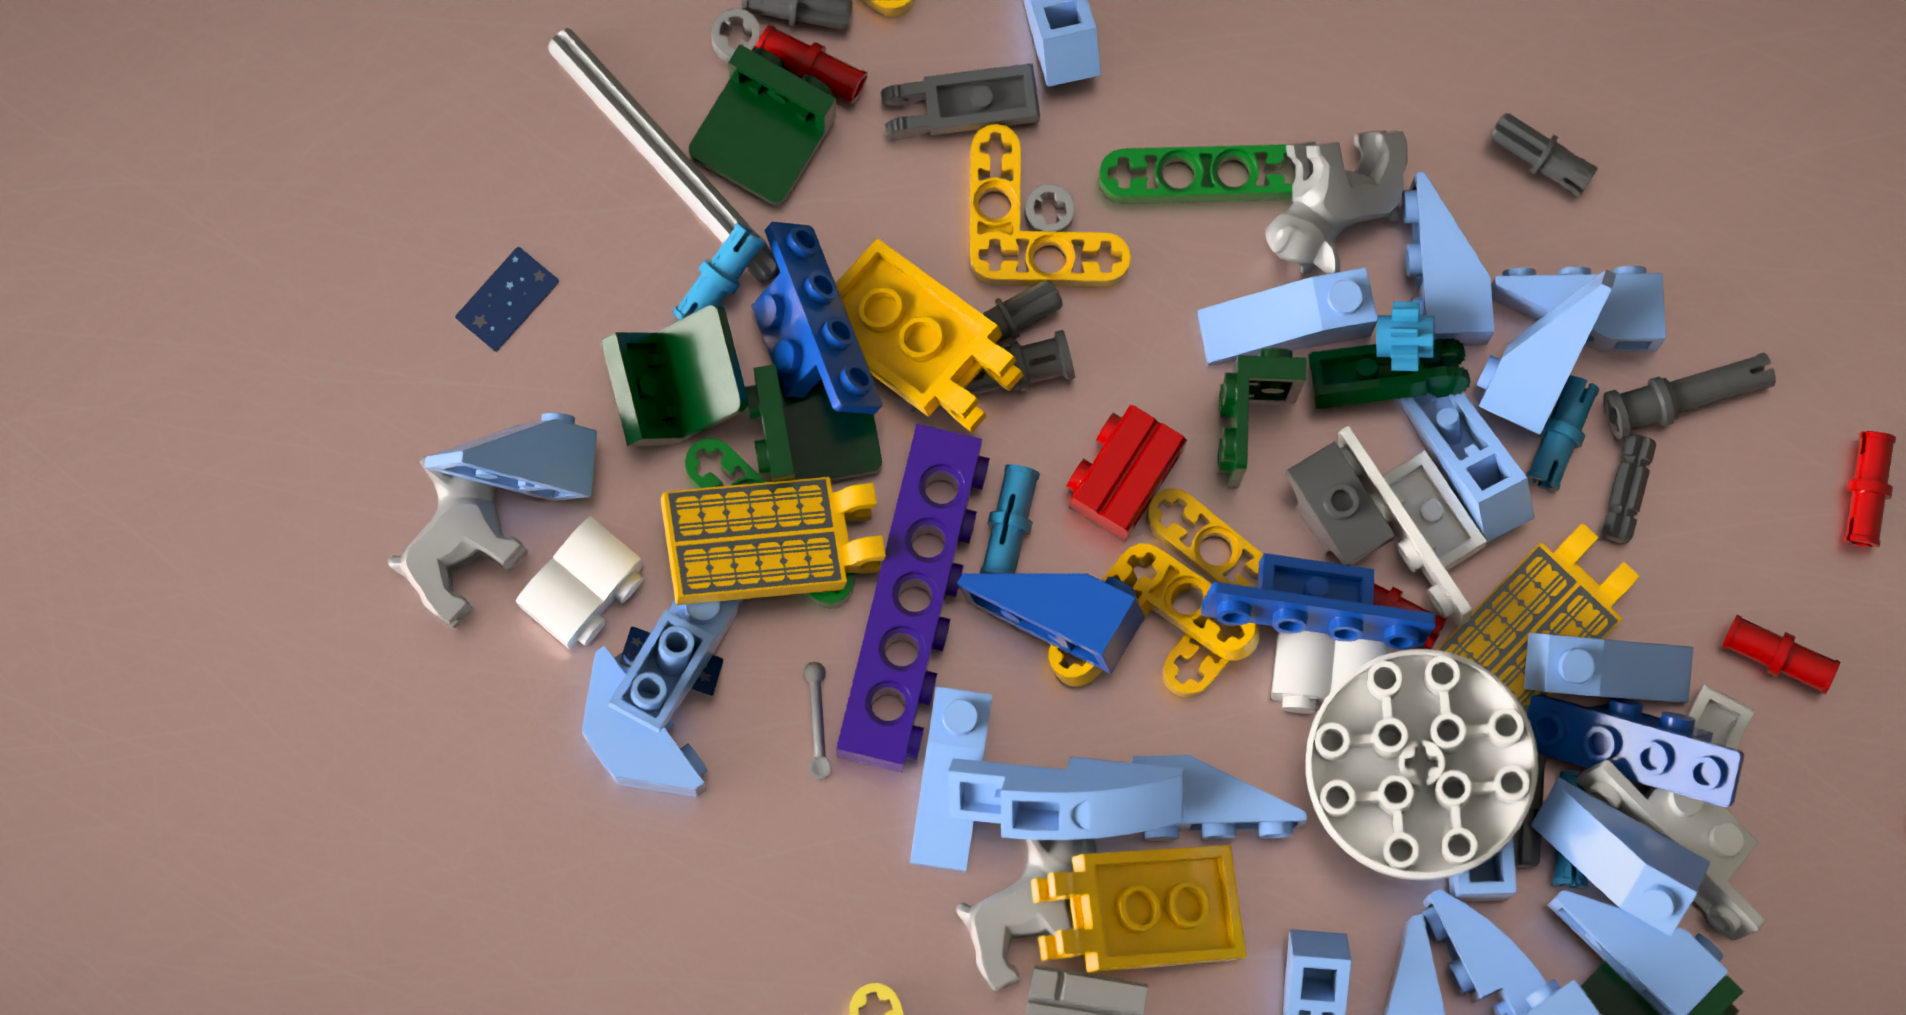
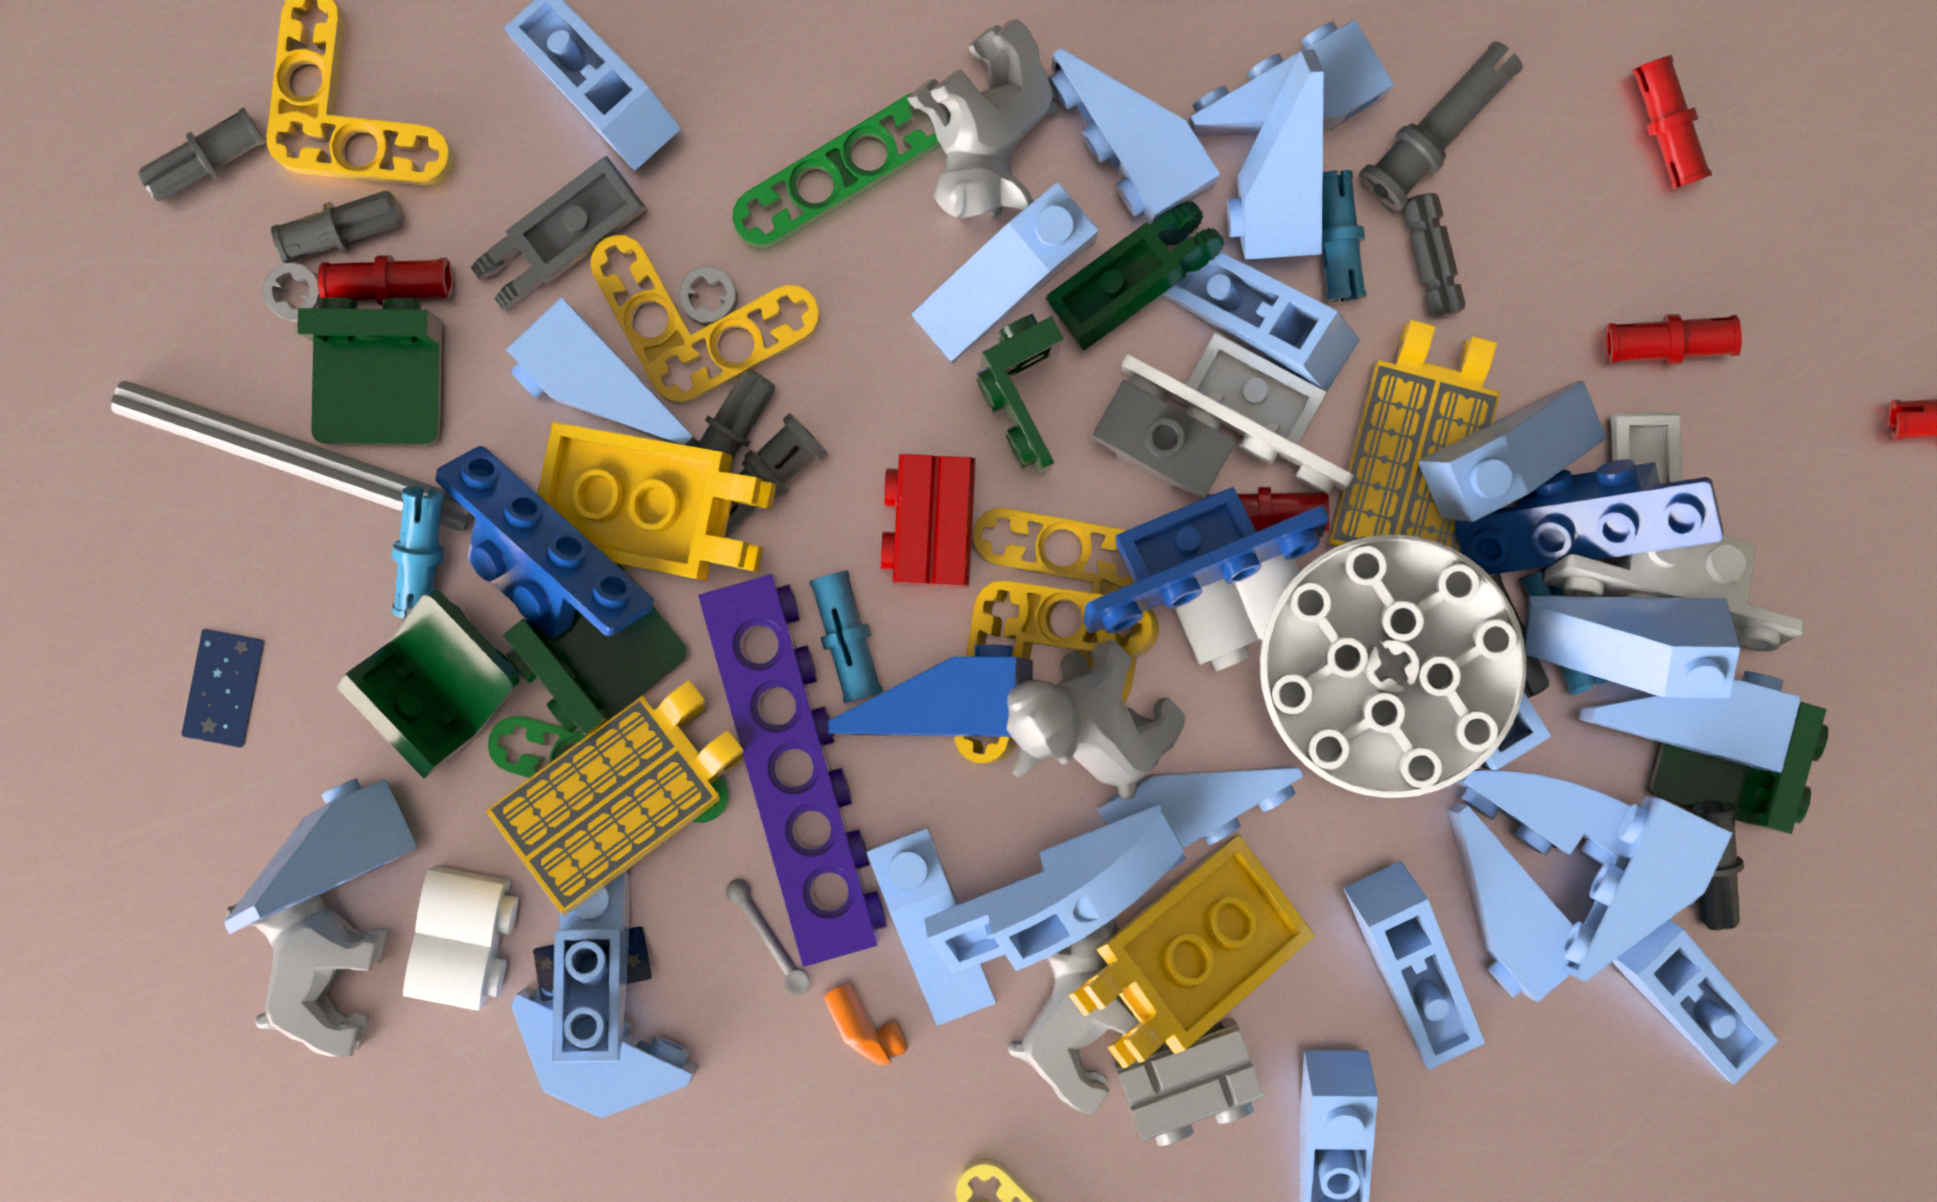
camera: 20 degrees left, 10 degrees up
dark azure gear [1376,301,1435,371] -> none
none -> light blue slope [505,297,699,447]
none -> orange arm [824,983,909,1065]
none -> light grey animal [1007,640,1185,800]

